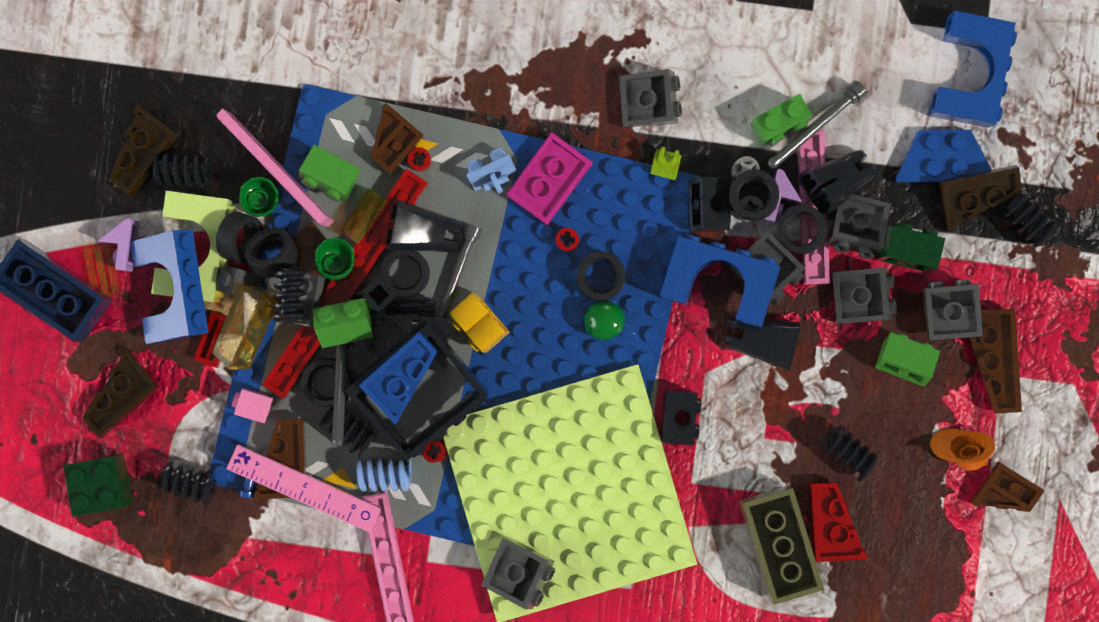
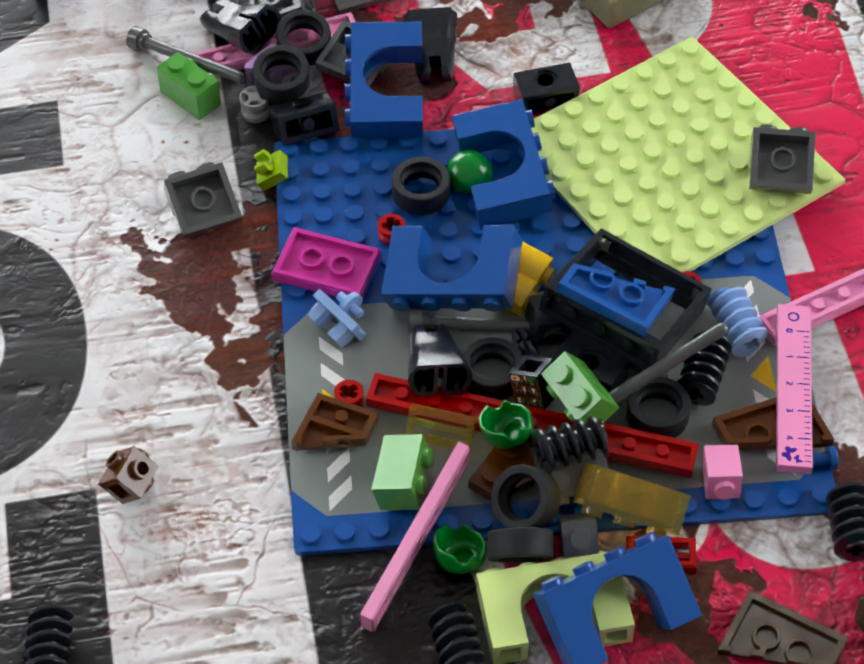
camera: 110 degrees left, 35 degrees down
none -> blue arch [381,225,523,312]
none -> blue arch [452,99,556,229]

